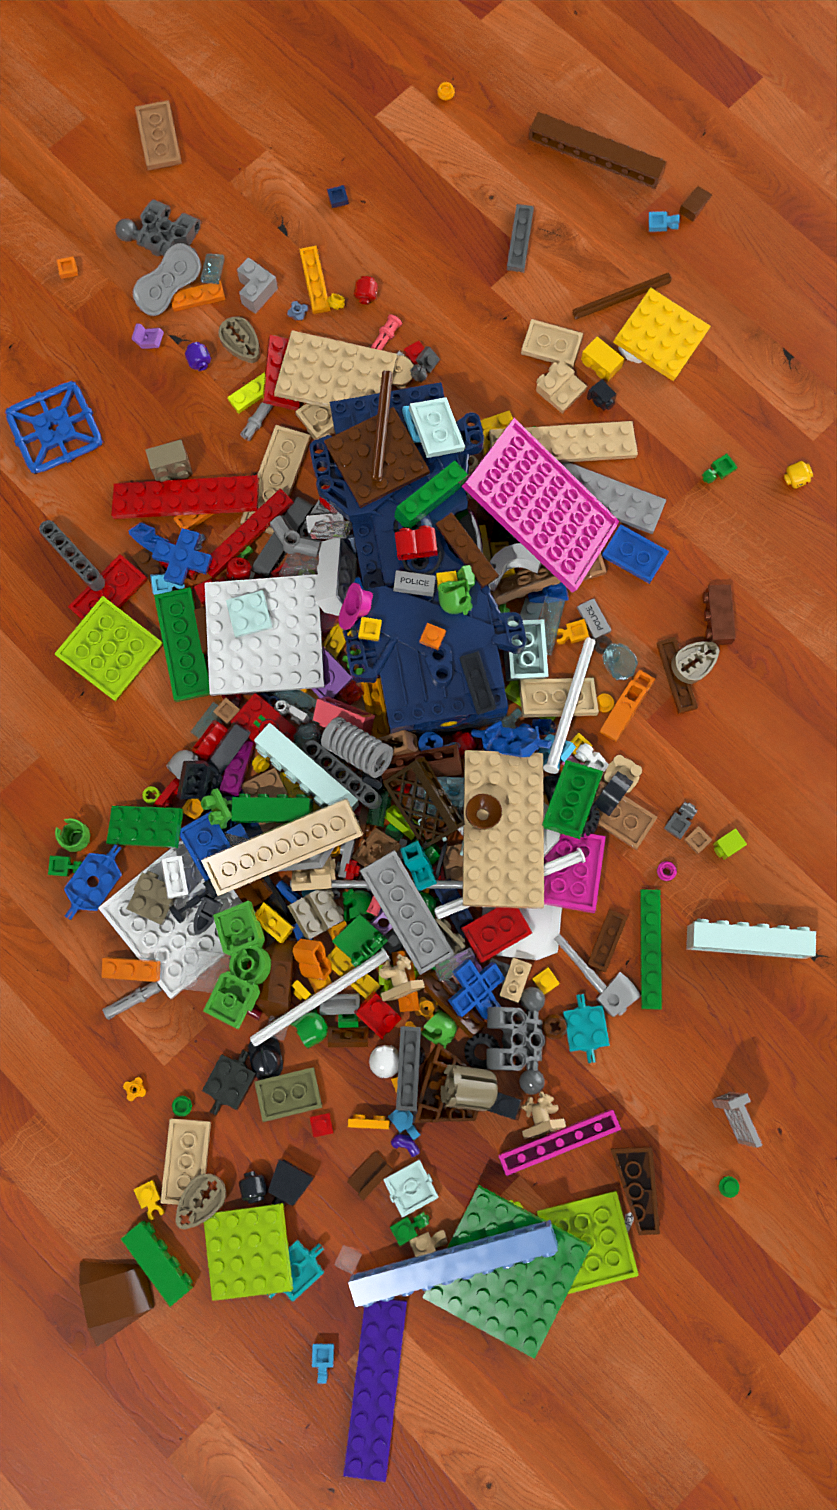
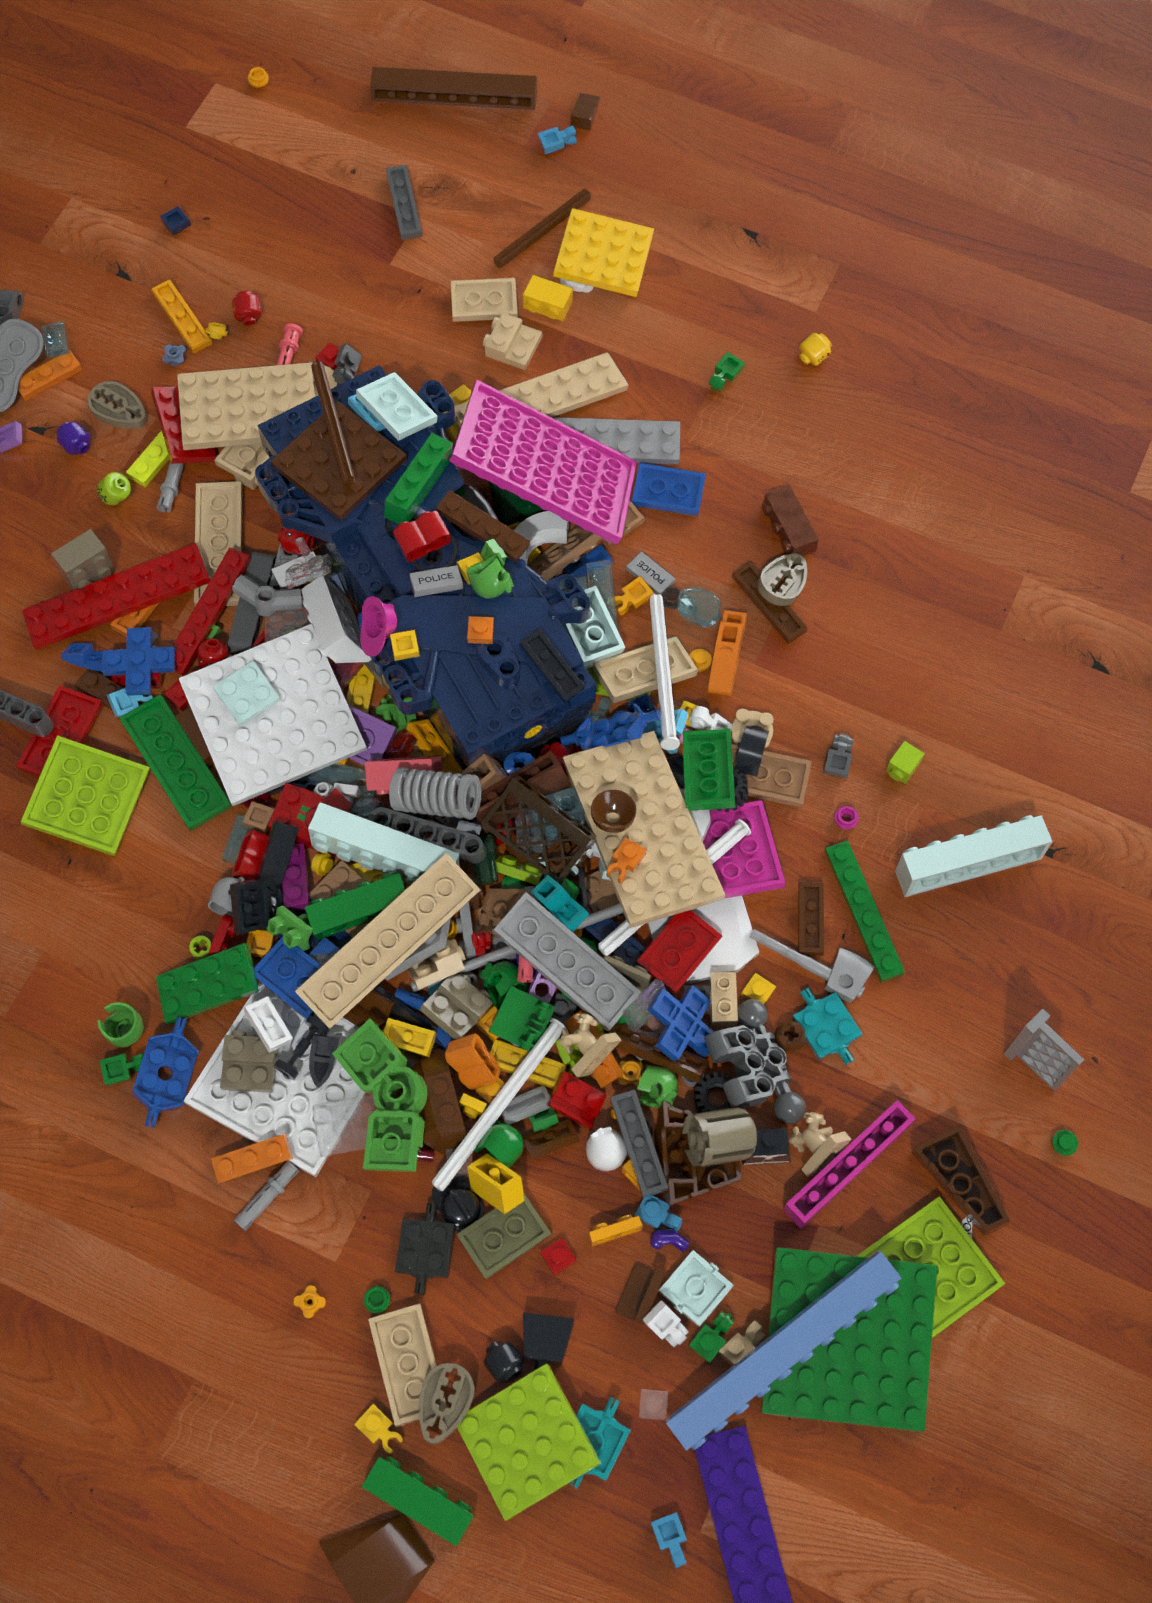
camera: 25 degrees left, 10 degrees down
light grey brick [237,258,278,314] -> none
black brick [587,379,616,411] -> none
medium nougat plate [684,826,712,854] -> none
none -> lime head [97,472,131,506]
none -> red plate [317,788,352,812]
none -> yellow brick [467,1153,525,1214]
none -> orange plate [607,837,647,884]
none -> white plate [643,1300,689,1347]

